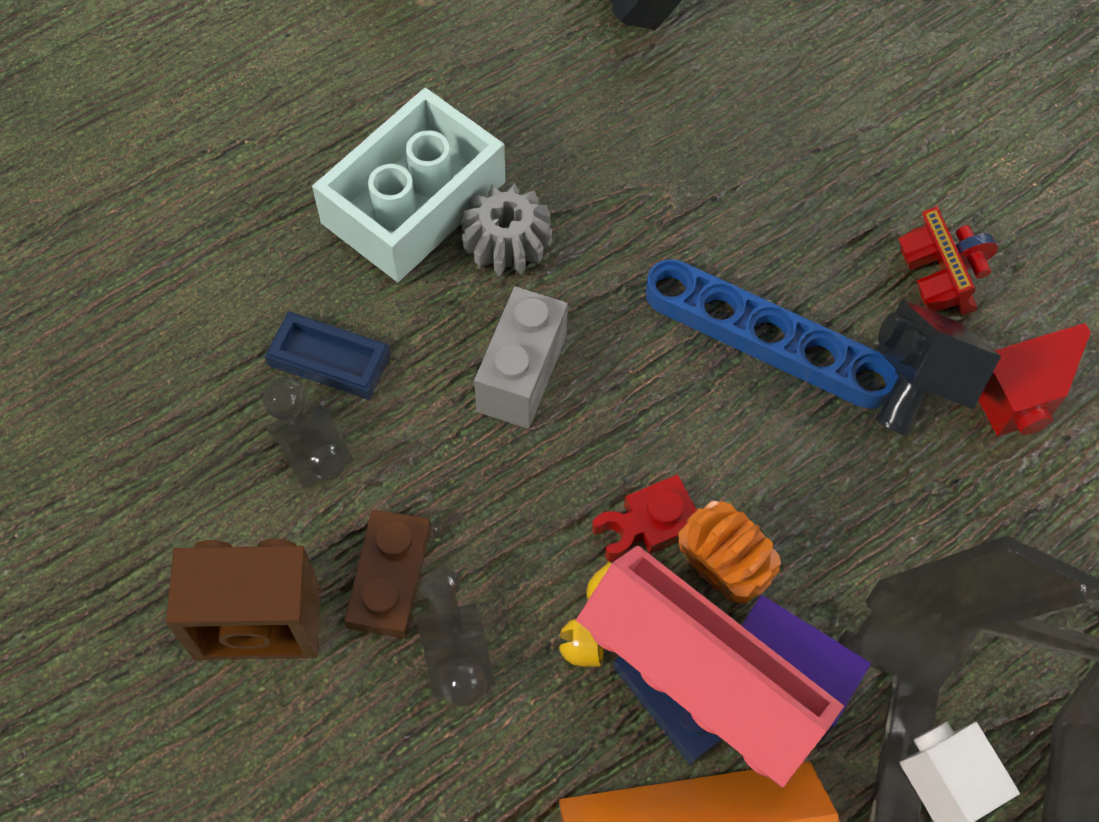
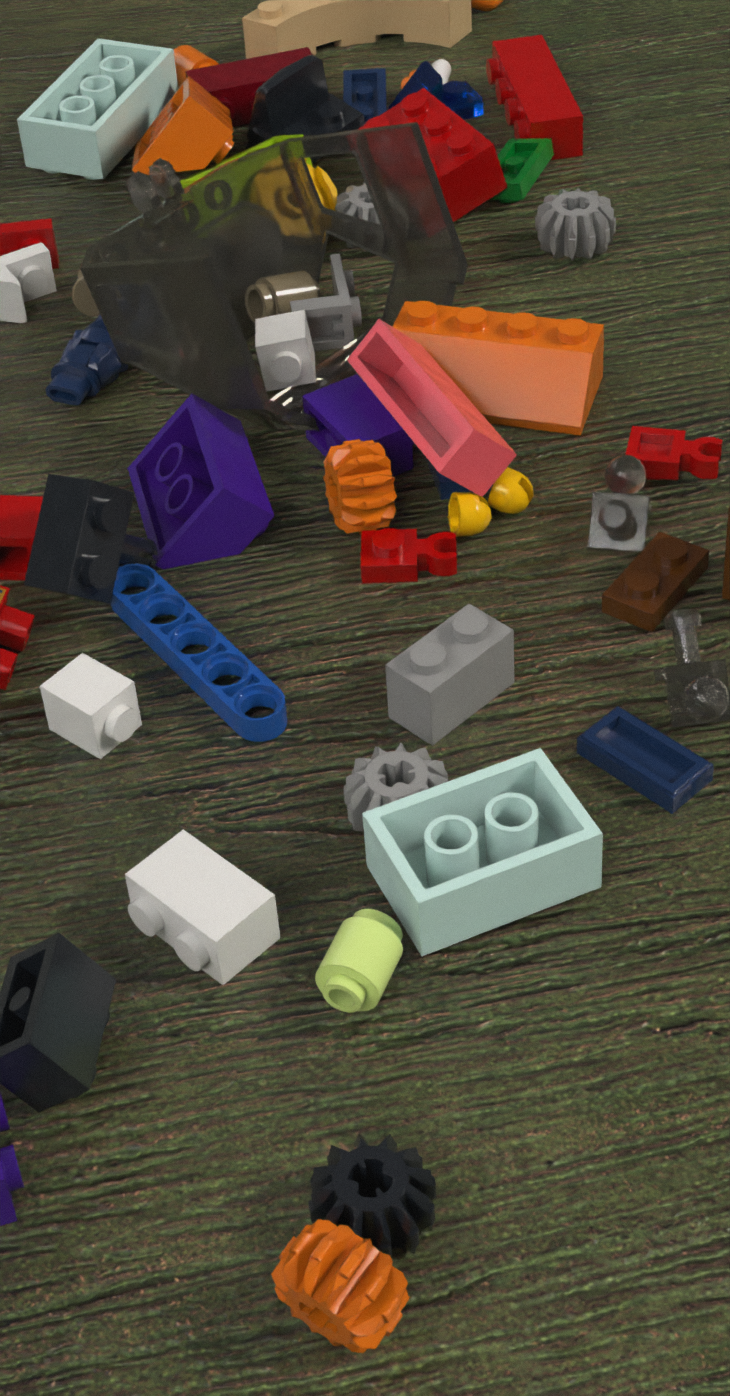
camera: 150 degrees left, 20 degrees down
none -> white brick [40,653,142,759]
none -> white brick [125,829,281,985]
none -> dark purple slope [128,393,275,570]
none -> yellowish green brick [315,909,403,1013]
none -> red plate [624,426,723,481]

